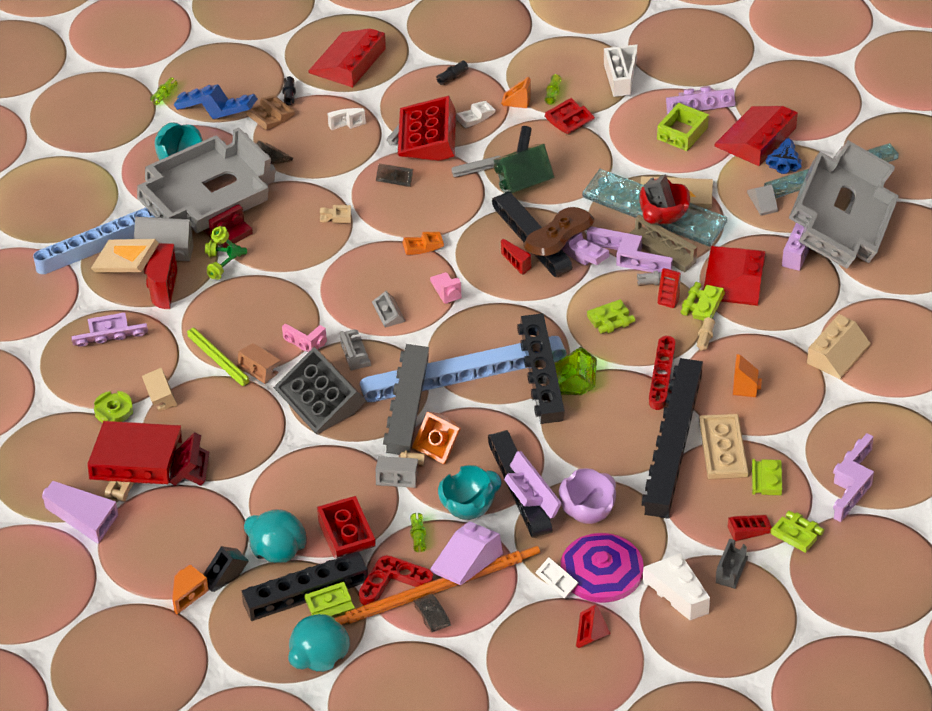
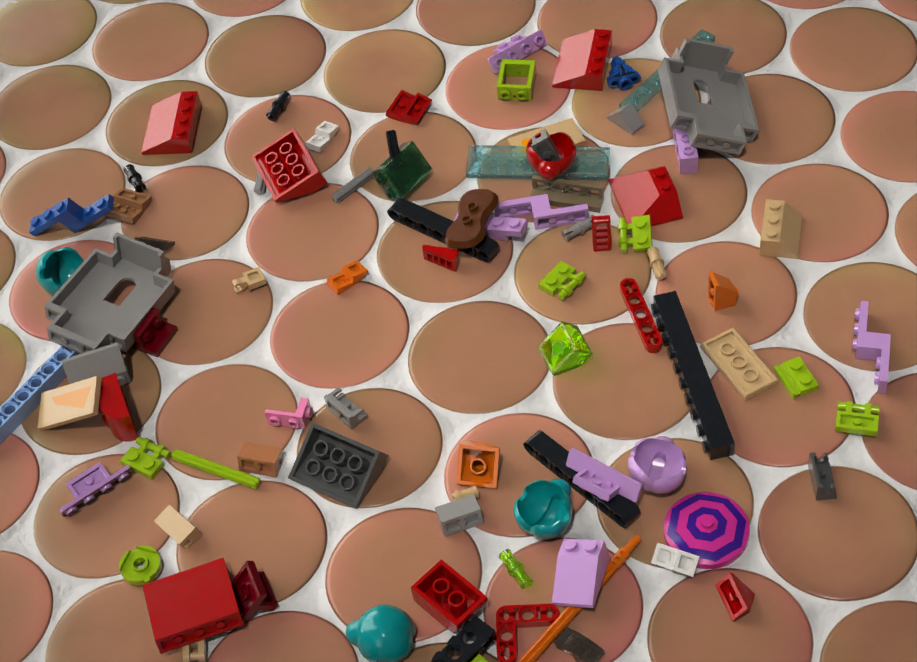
camera: 20 degrees left, 5 degrees up
clear neon green pin [150,77,178,105] -> none
lime plant [205,226,247,280] -> none
white slope [327,108,366,130] -> none
light blue beam [359,336,567,402] -> none
light grey slope [372,291,405,328] -> none
clear smoke slope [376,164,414,187] -> none
dark grey brick [383,344,429,455] -> none
bright pink bracket [430,272,461,304] -> none
orange slope [501,77,531,109] -> none
black brick [517,313,565,424] -> none
clear neon green pin [545,74,562,105] -> none
white wedge [604,44,638,97] -> none
white wedge [643,553,710,620] -> none
red slope [727,515,772,541] -> none
none -> lime plate [120,437,172,481]

